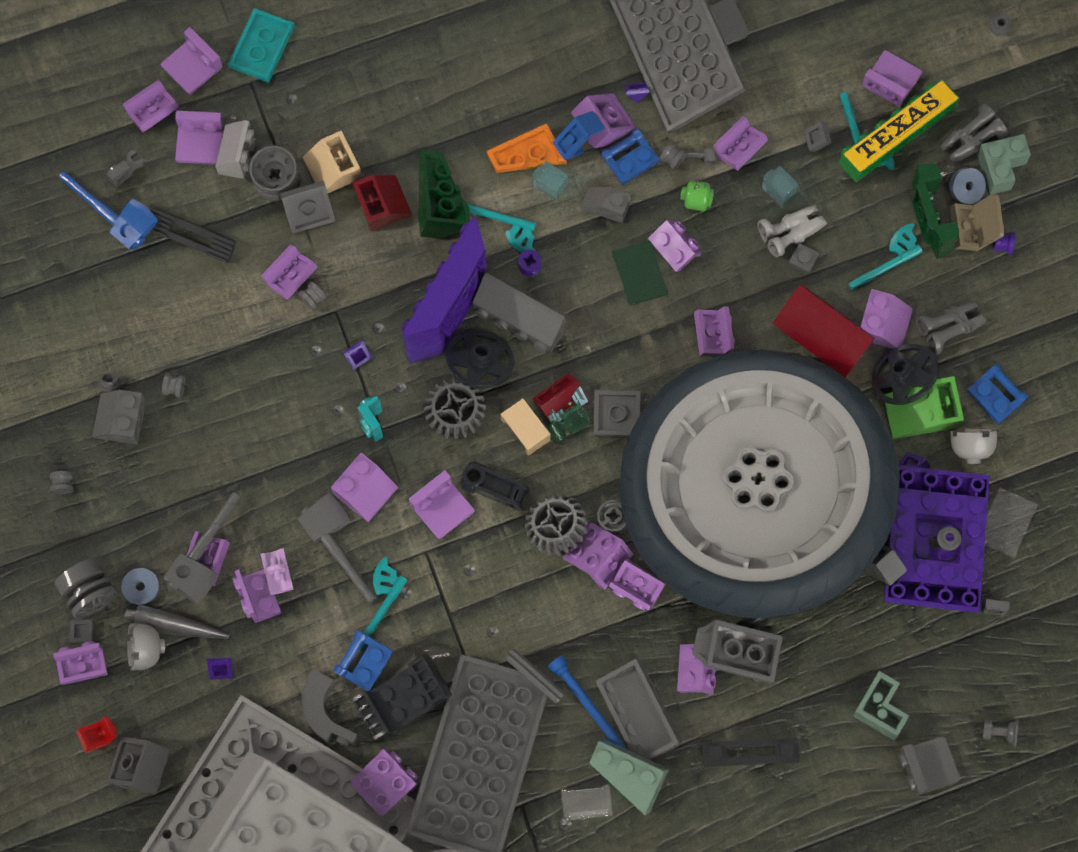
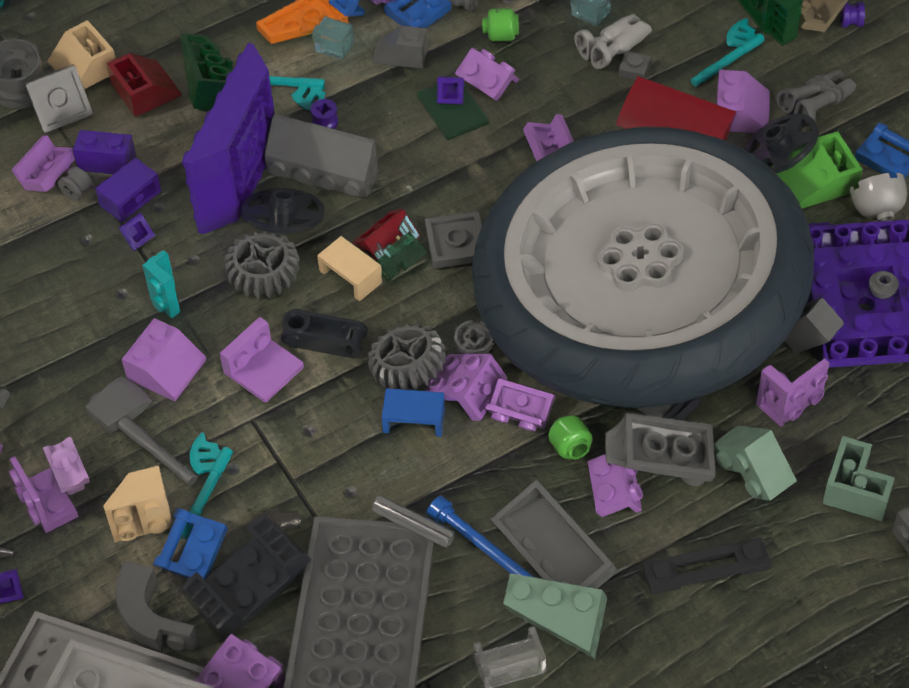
camera: 10 degrees left, 20 degrees down
none -> dark purple brick [73,130,136,174]
none -> dark purple brick [96,158,161,223]
none -> tan slope [104,466,173,542]
none -> blue panel [382,389,445,437]
none -> dark purple slope [437,77,464,104]
none -> bright green head [548,415,593,460]
none -> sand green brick [714,426,797,501]
none -> medium lavender bracket [756,359,829,427]

